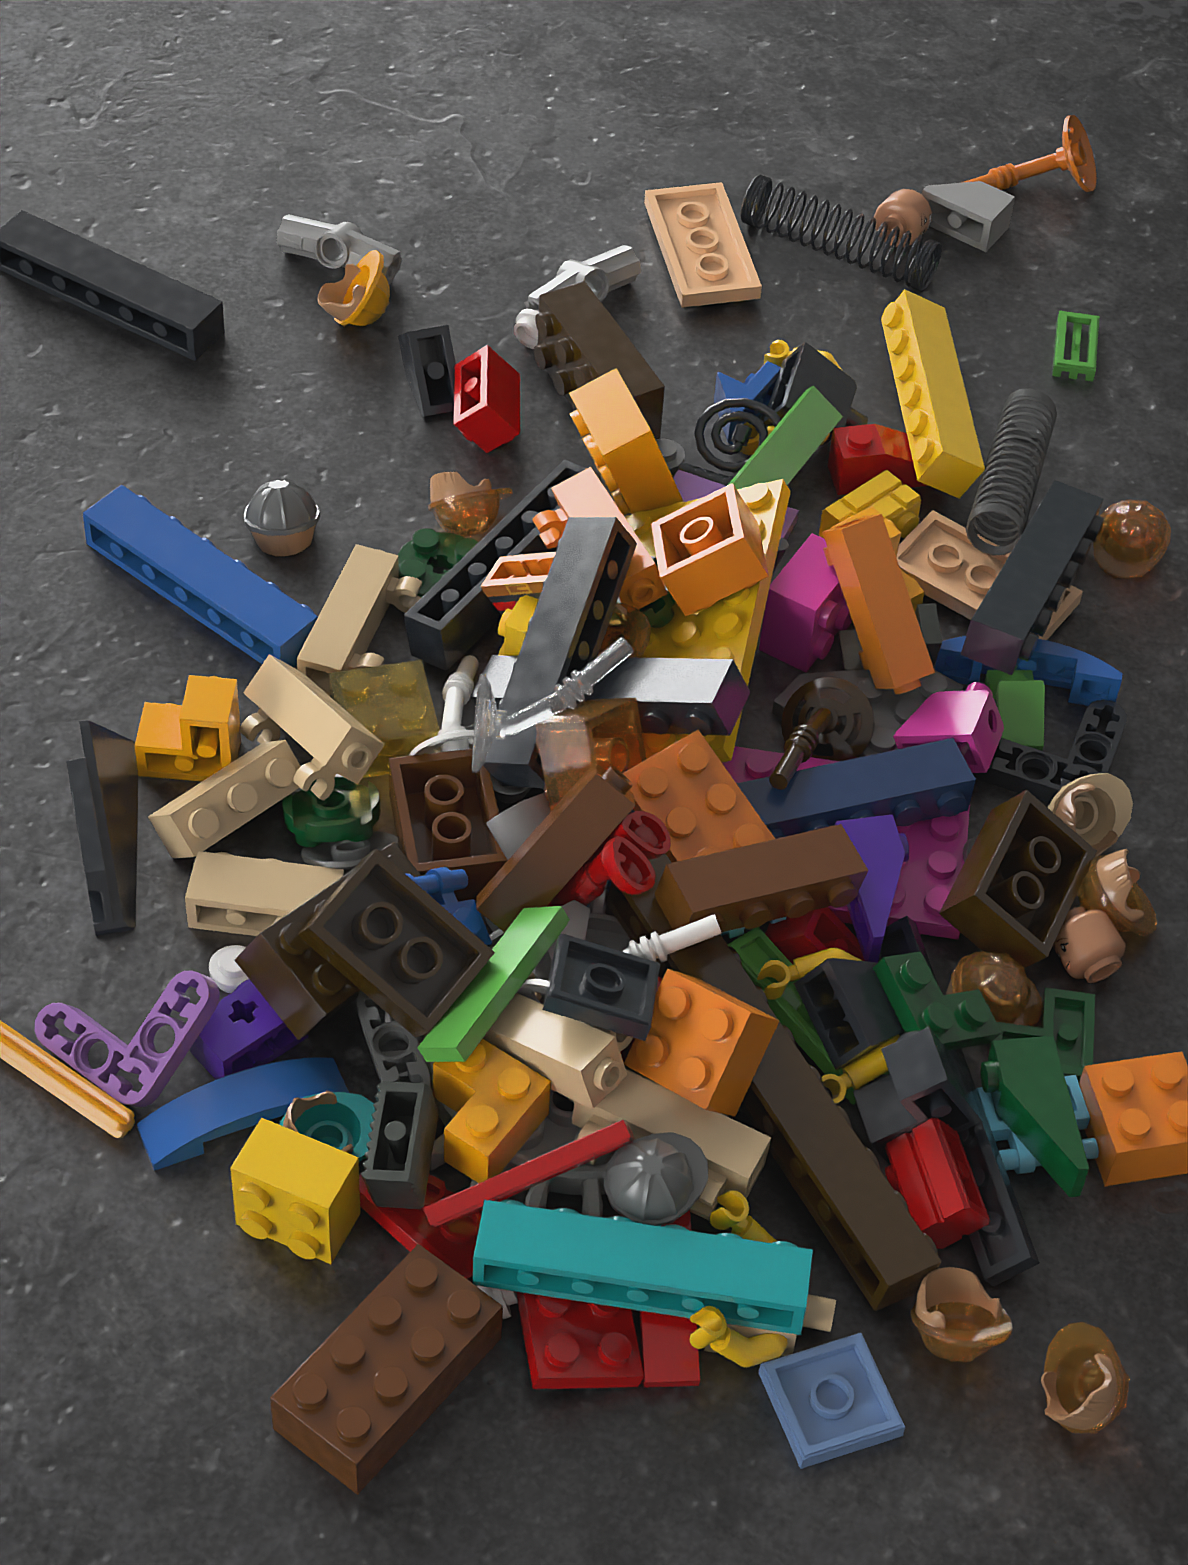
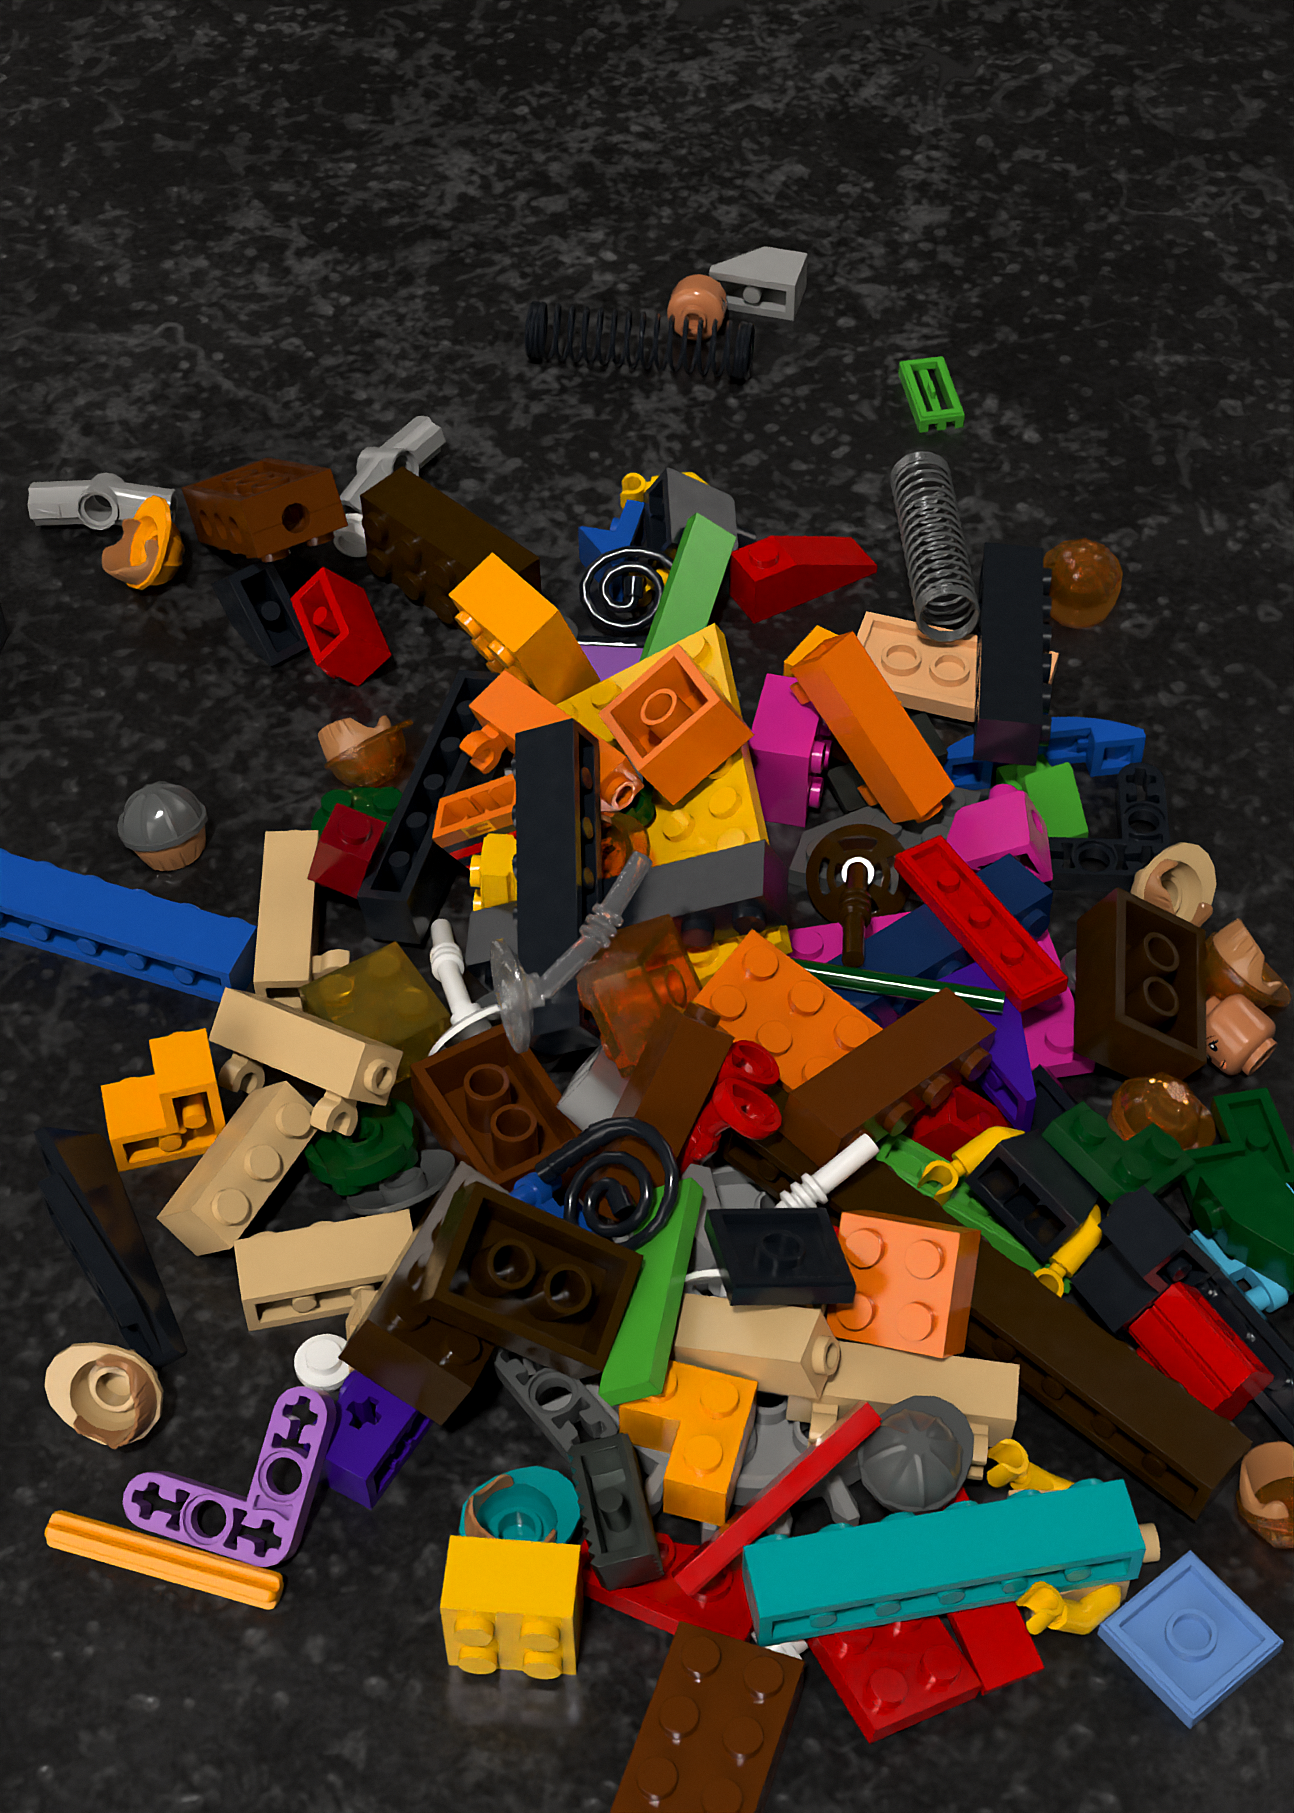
camera: 15 degrees left, 0 degrees up
blue slope [137,1057,349,1171] -> none
light nougat plate [644,182,762,308] -> none
yellow brick [819,470,921,539] -> none
yellow brick [881,289,985,499] -> none
orange dish [961,115,1097,192] -> none
none -> tan piece [44,1342,164,1449]
none -> reddish brown brick [181,457,348,563]
none -> dark red brick [307,803,387,899]
none -> black piece [535,1116,680,1251]
none -> dark green bar [791,958,1006,1014]
none -> red tile [894,835,1068,1013]

